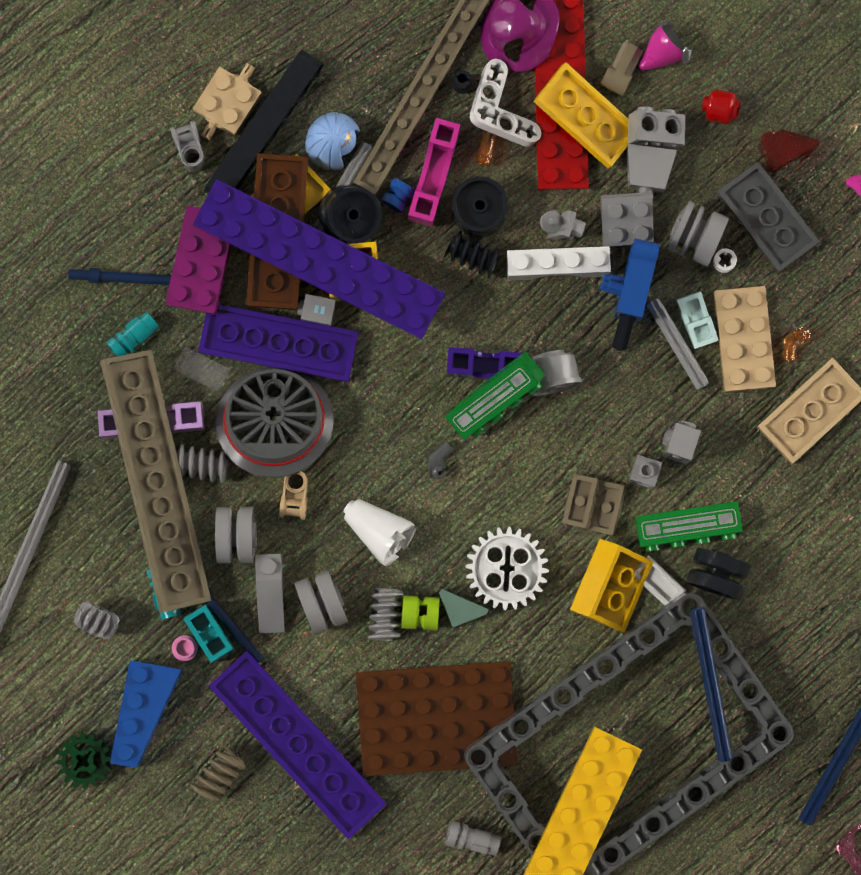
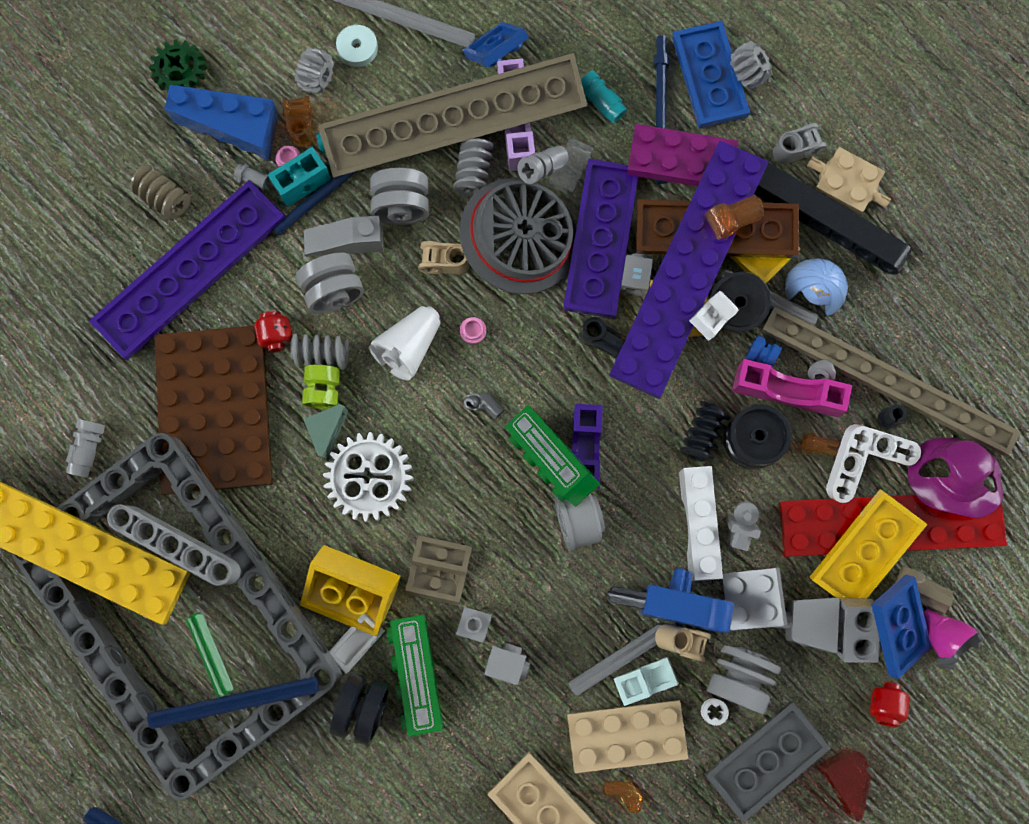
camera: 90 degrees right, 5 degrees down
none -> light grey beam [107,505,241,585]
none -> axle [186,613,233,697]
none -> light grey pin [234,164,270,191]
none -> red head [254,311,292,353]
none -> clear orange piece [282,95,314,148]
none -> light aqua piece [336,25,378,67]
none -> bright pink plate [460,317,486,344]
none -> blue plate [462,22,529,67]
none -> light grey axle [518,145,569,184]
none -> black piece [579,317,627,359]
none -> tan piece [655,624,711,662]
none -> blue plate [672,21,750,129]
none -> white bracket [690,291,739,341]
none -> clear orange piece [705,195,765,240]
none -> light grey gear [730,41,772,89]
none -> light grey plate [808,360,836,381]
none -> blue plate [871,574,931,679]

